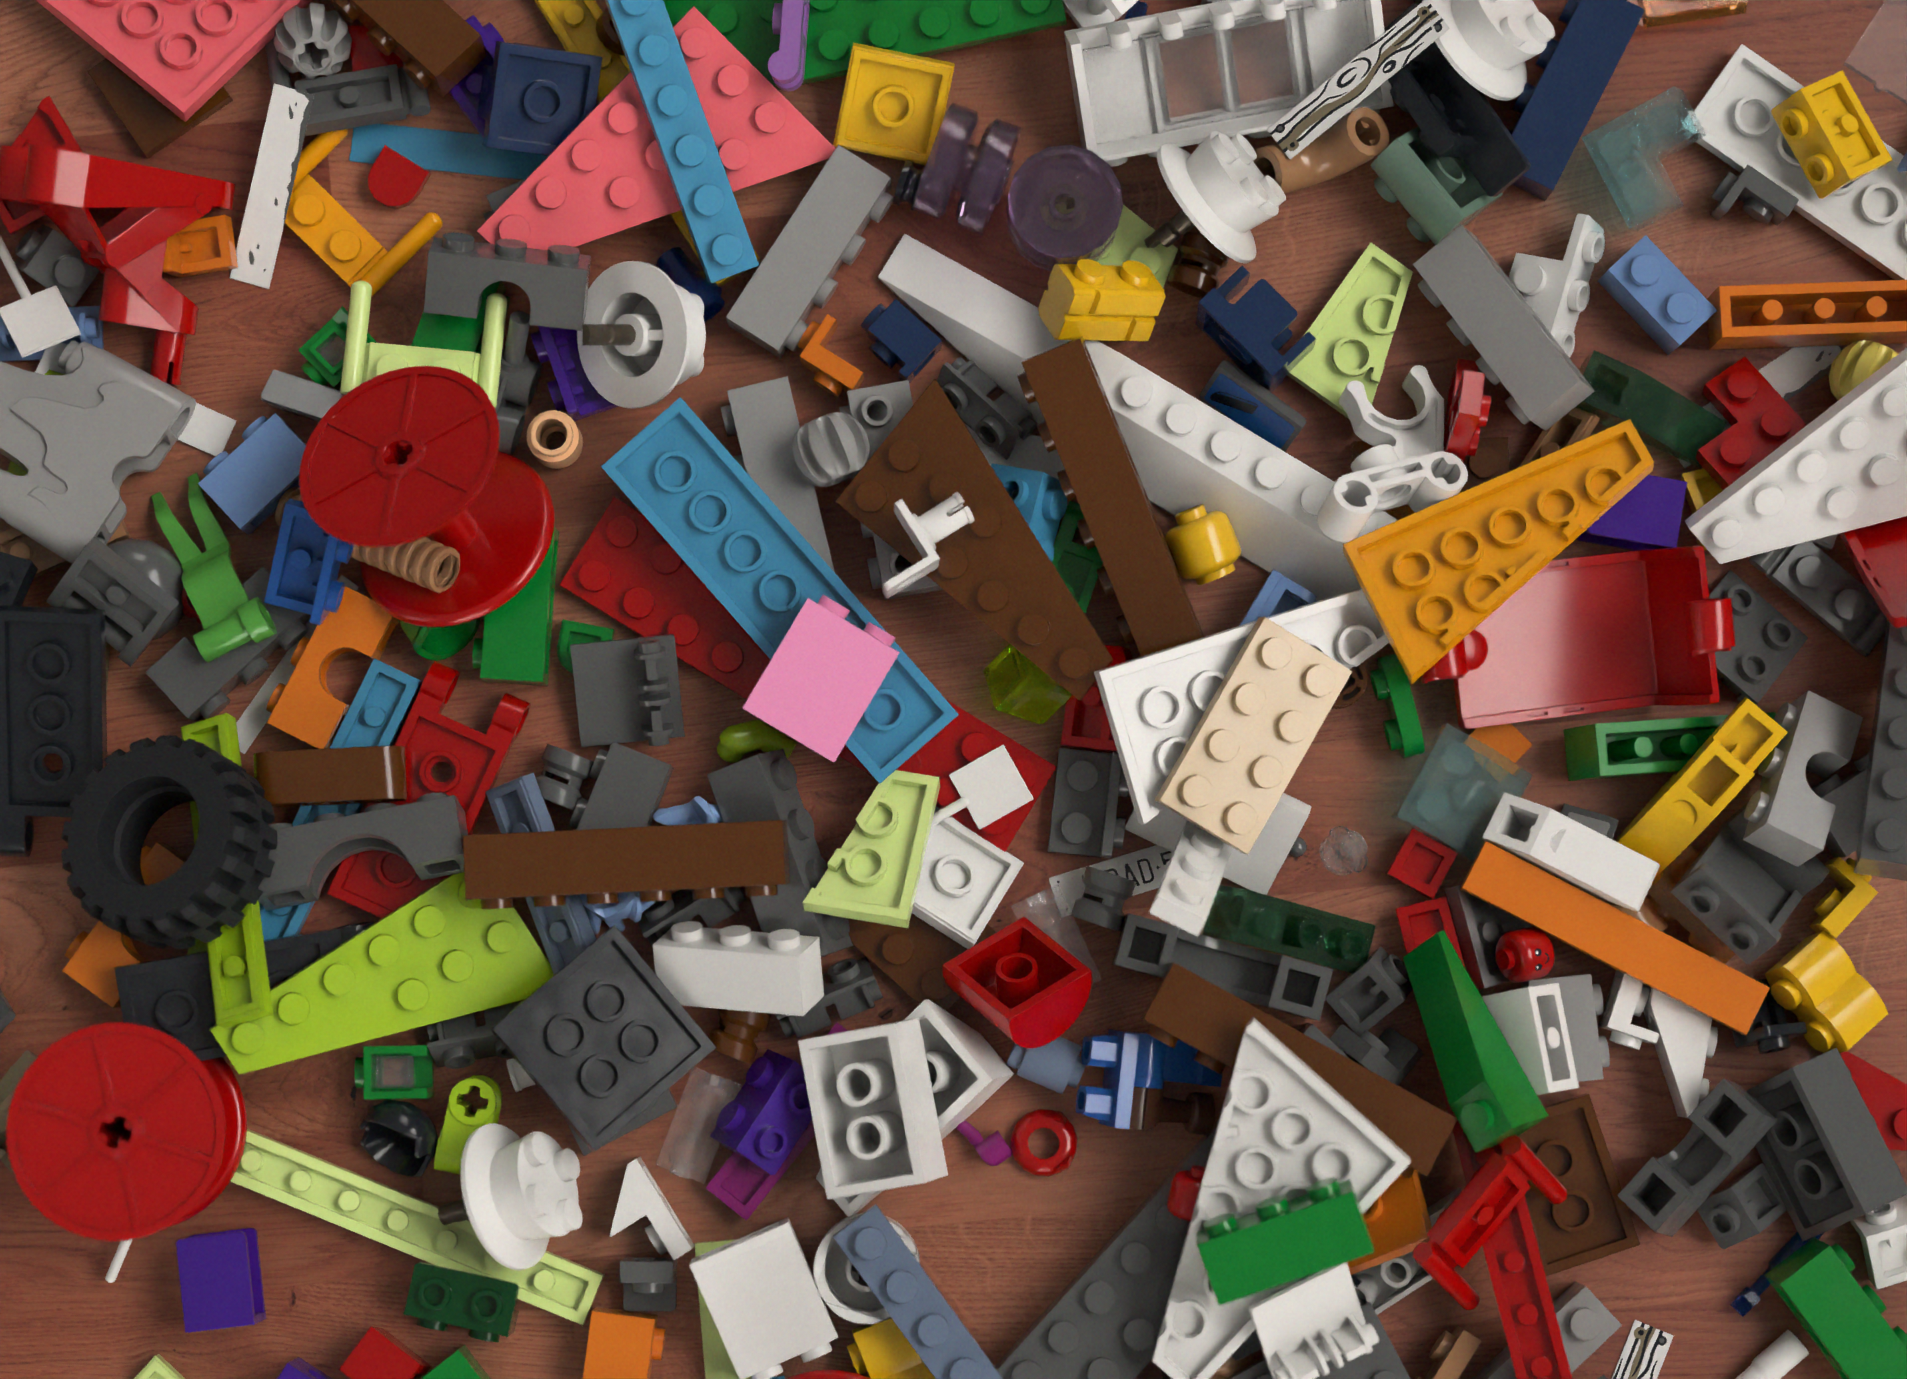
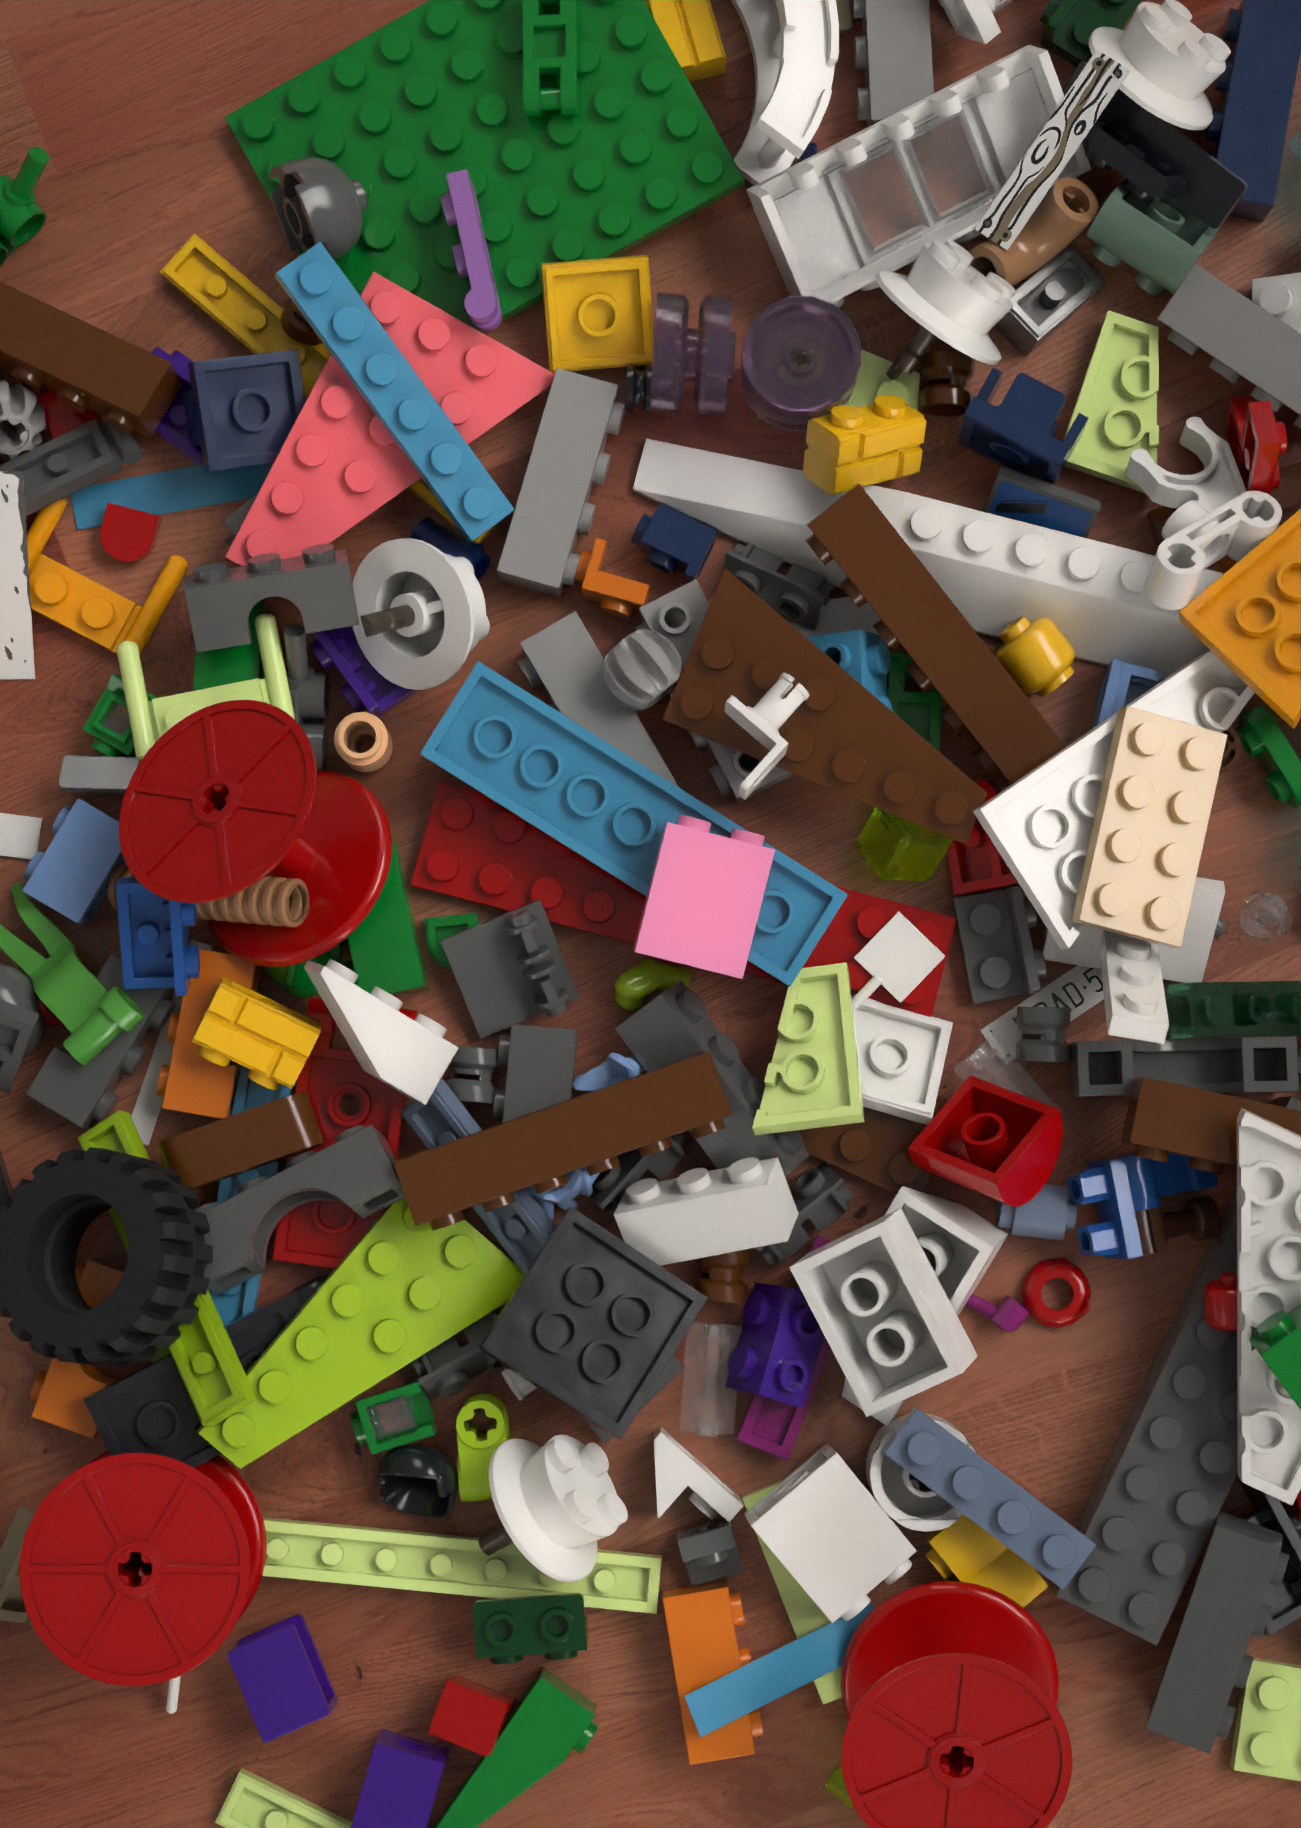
camera: 10 degrees left, 0 degrees up
none -> yellow brick [192,976,321,1090]
none -> white slope [304,959,458,1105]
none -> flat silver slope [994,244,1107,356]

